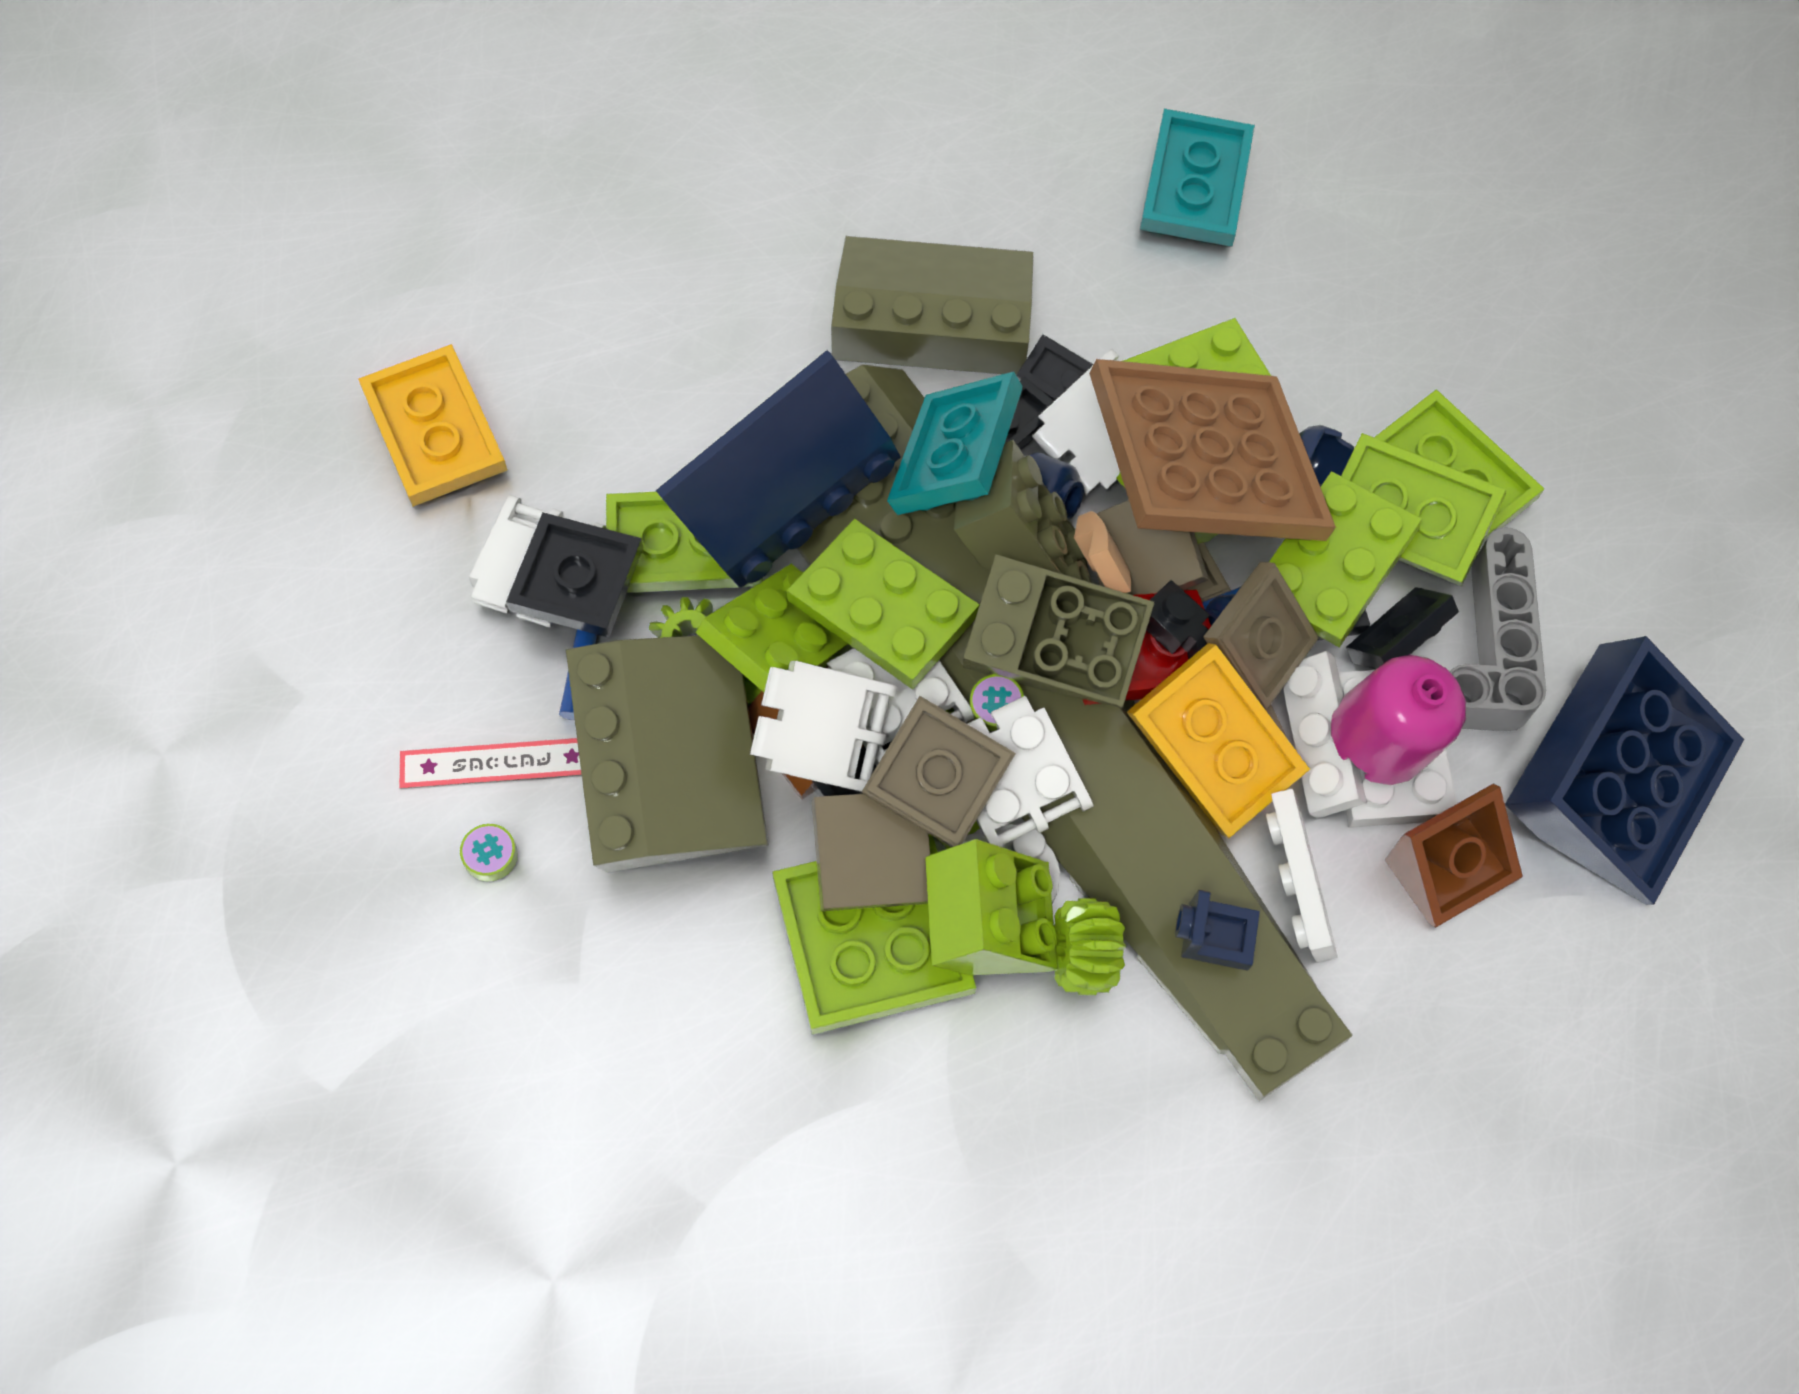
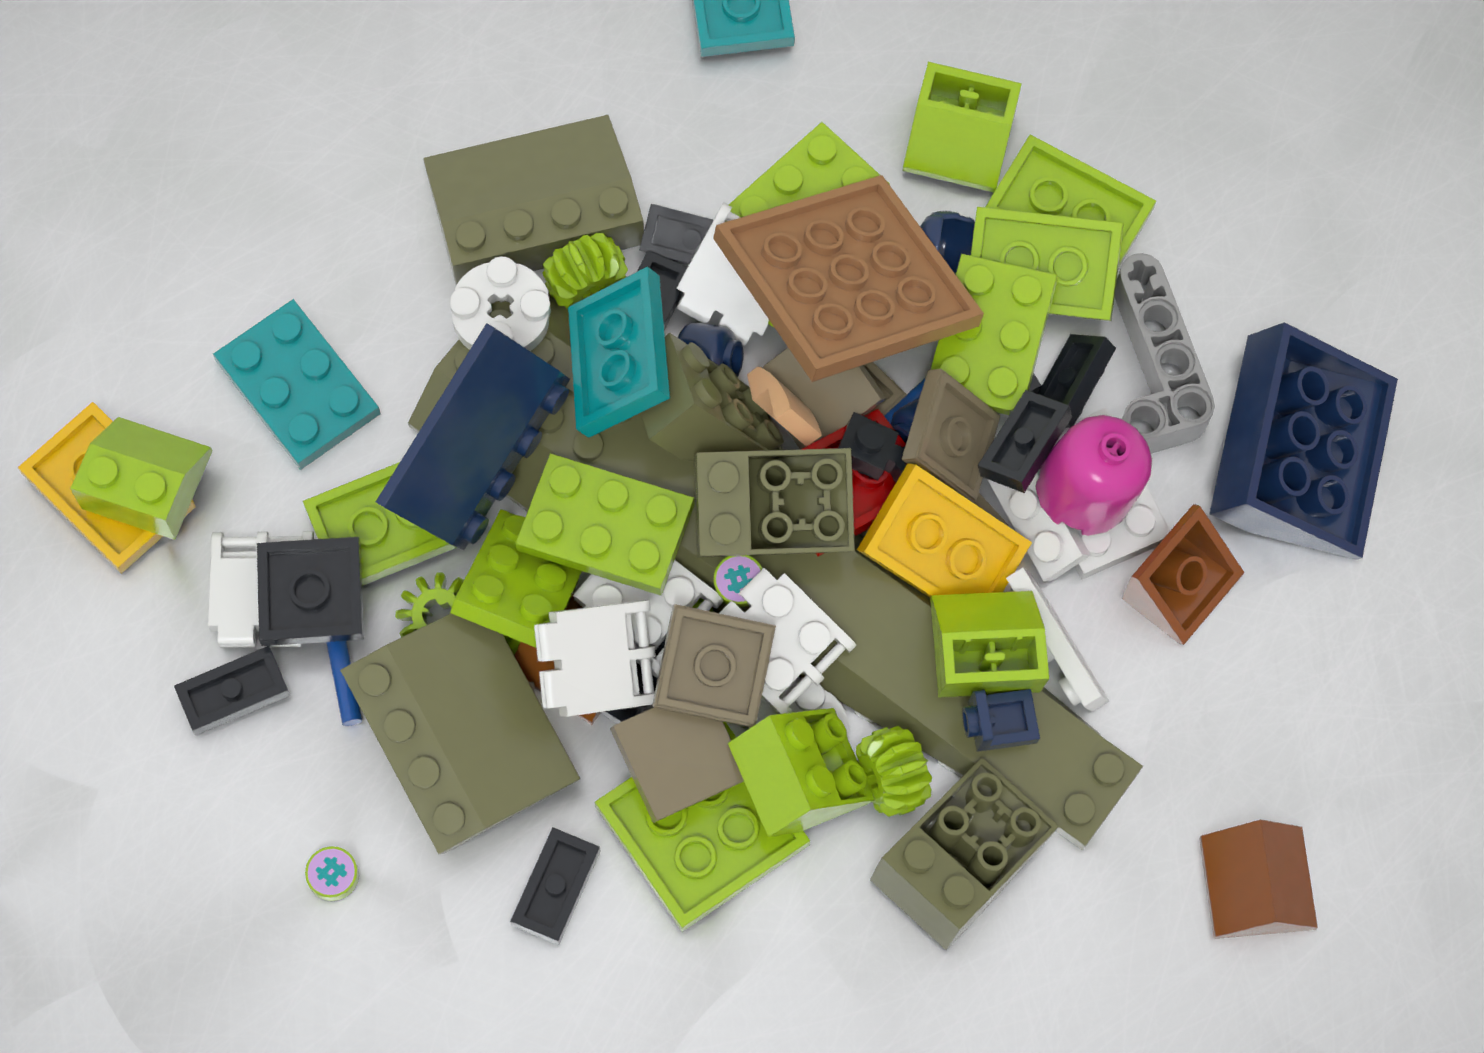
camera: 20 degrees left, 5 degrees up
sticker [399,738,582,788] -> none
none -> lime slope [70,417,213,540]
none -> black plate [174,646,291,736]
none -> teal plate [213,299,381,470]
none -> white plate [450,257,551,351]
none -> black plate [510,827,601,945]
none -> lime gear [542,233,628,310]
none -> olive slope [870,757,1059,950]
none -> lime slope [902,61,1022,193]
none -> lime slope [930,591,1049,697]
none -> black plate [978,390,1072,493]
none -> dark orange slope [1199,819,1318,939]

